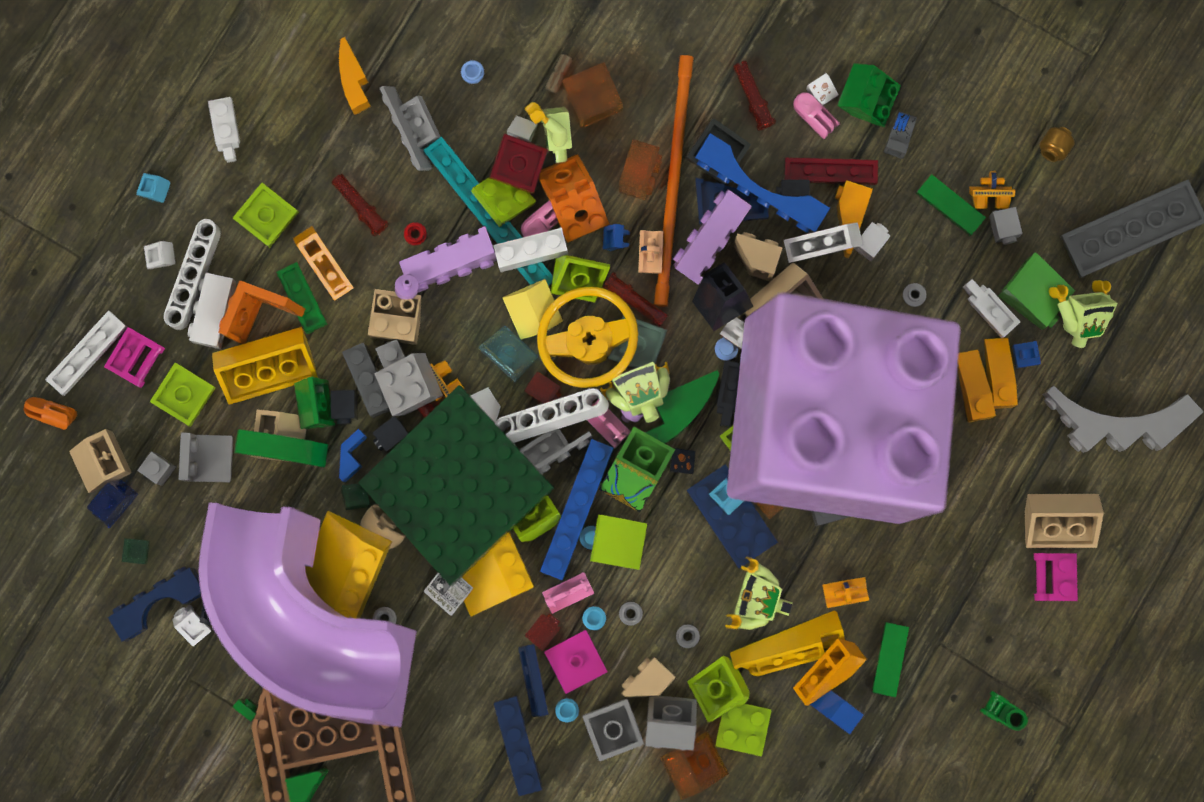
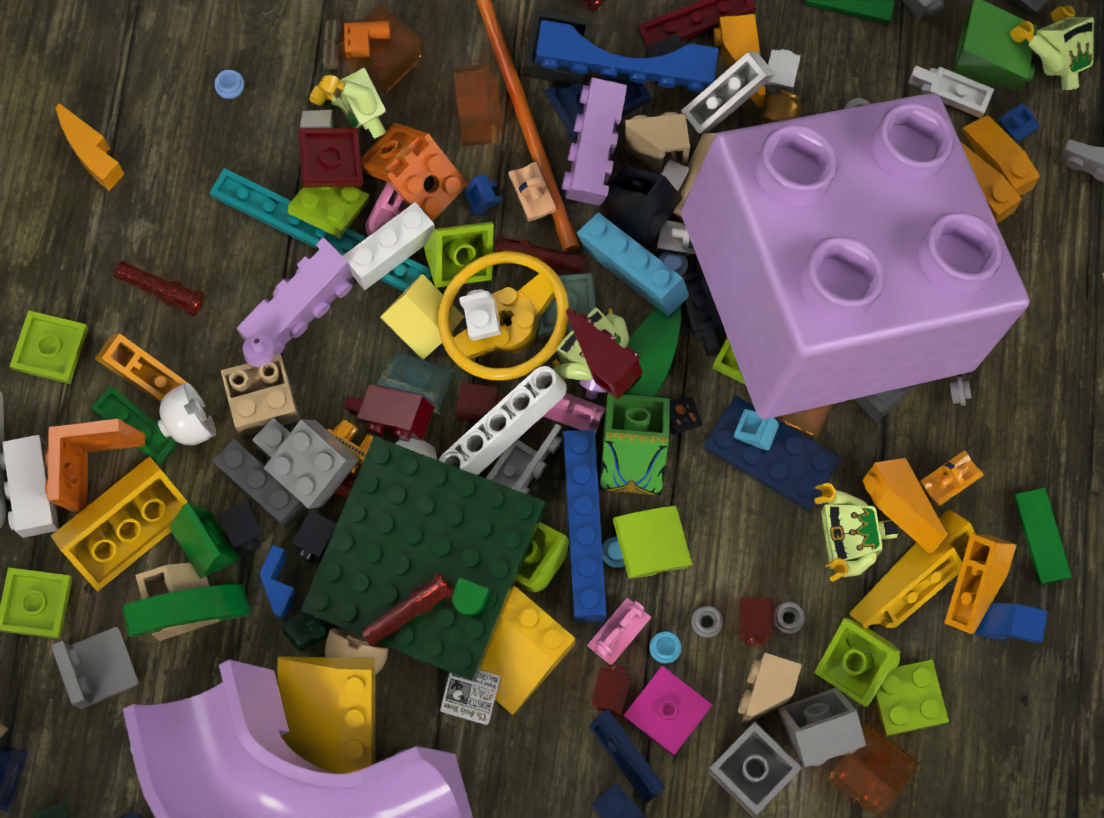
camera: 30 degrees left, 10 degrees down
light grey brick [137,451,176,486] -> none
light grey bracket [380,86,440,170] -> none
red plate [404,222,427,246] -> none
medium azure plate [555,698,579,722] -> none
none -> white cylinder [158,383,216,445]
none -> dark red hinge [343,384,434,442]
none -> orange piece [344,21,390,58]
none -> clear red pin [361,571,454,646]
none -> green tile [452,577,491,616]
none -> white bracket [459,289,501,341]
none -> dark red slope [566,308,643,400]
none -> medium azure brick [577,212,689,317]
none -> white slope [661,160,689,191]
none -> clear red brick [737,597,772,646]
none -> pearl gold head [760,89,803,124]
none -> light orange slope [862,458,948,553]
none -> light grey plate [950,375,971,406]

